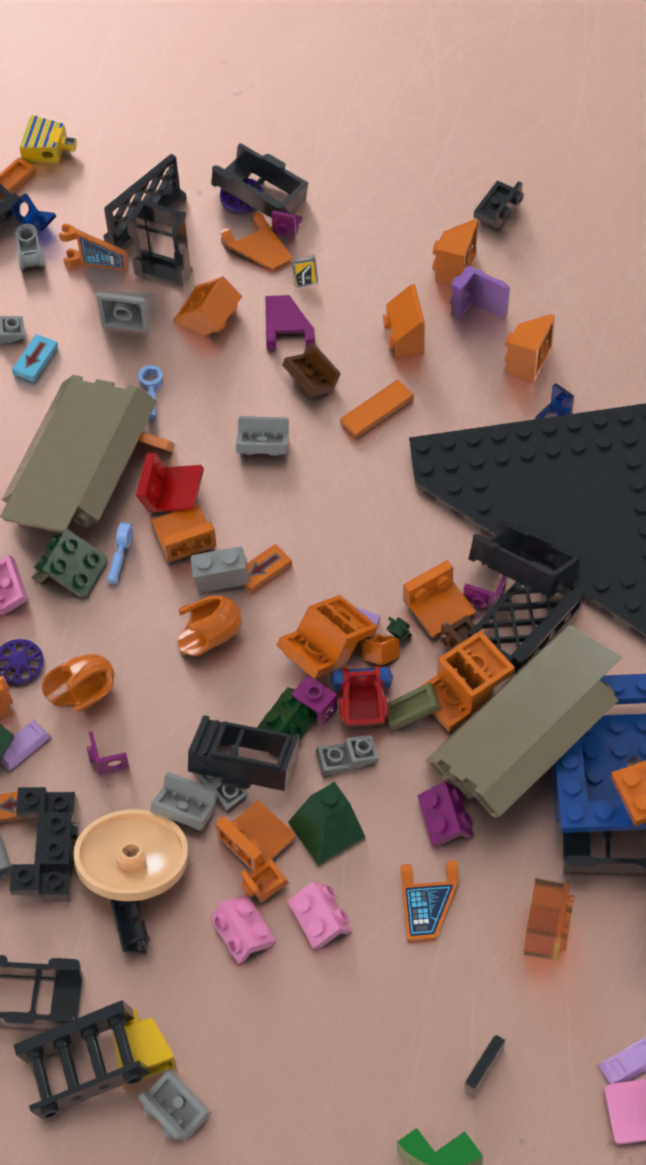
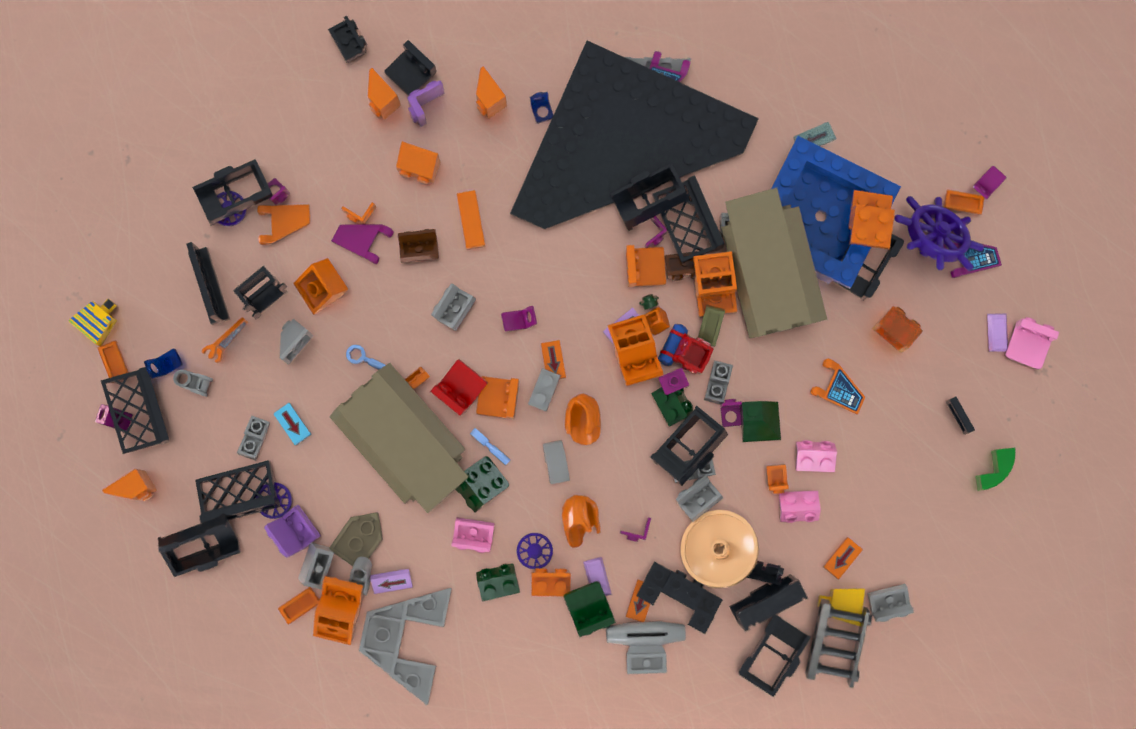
camera: 65 degrees left, 25 degrees up
orange bracket [215,800,296,871] -> none
slope [291,255,318,288] -> none
magenta bracket [417,781,473,847] -> none
none -> orange bracket [341,202,376,224]
none -> black bracket [384,40,437,96]
none -> magenta bracket [501,306,537,332]
none -> light grey slope [543,440,570,484]
none -> magenta bracket [720,399,742,427]
none -> black piece [729,574,808,632]
none -> orange tile [823,537,863,579]

